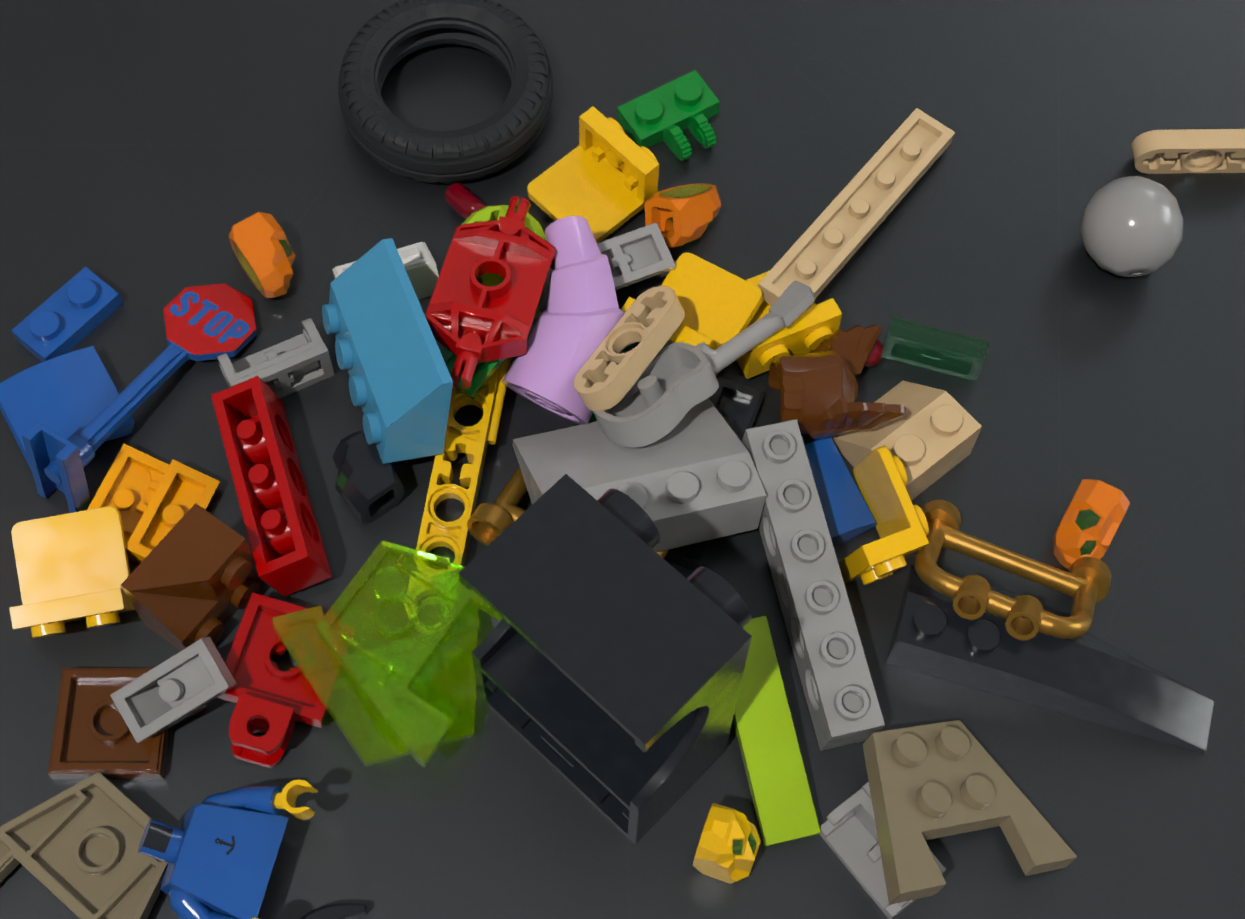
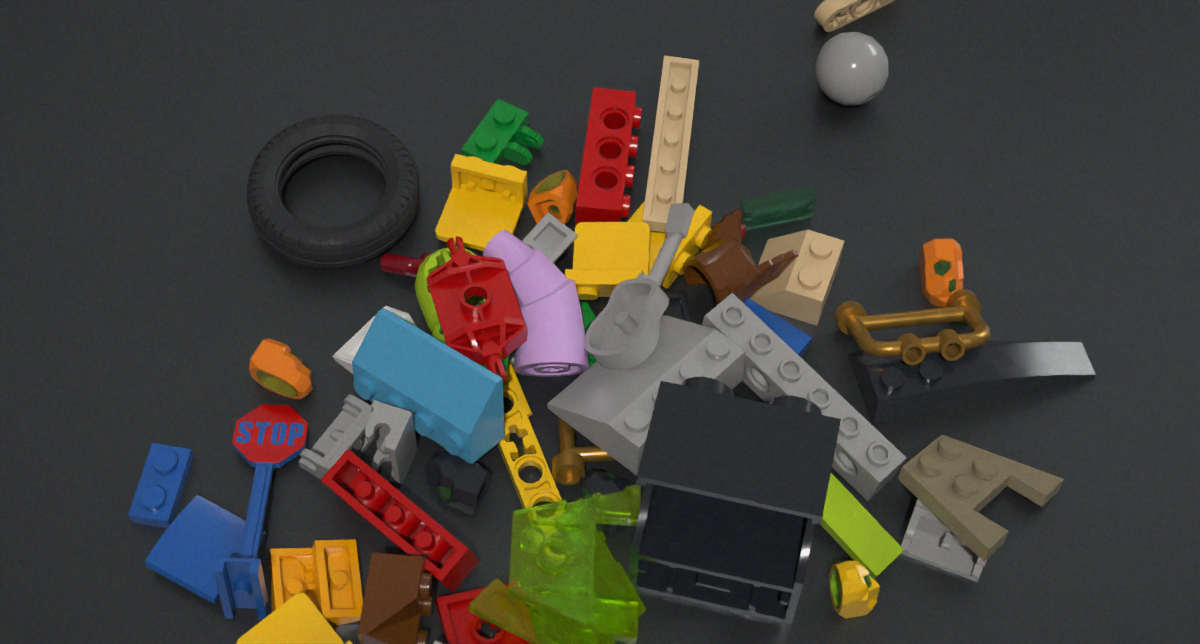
camera: 30 degrees left, 5 degrees down
tan beam [574,286,685,411] -> none
yellow bracket [838,445,929,586] -> none
none -> light grey hinge [365,400,418,487]
none -> red brick [575,87,642,227]

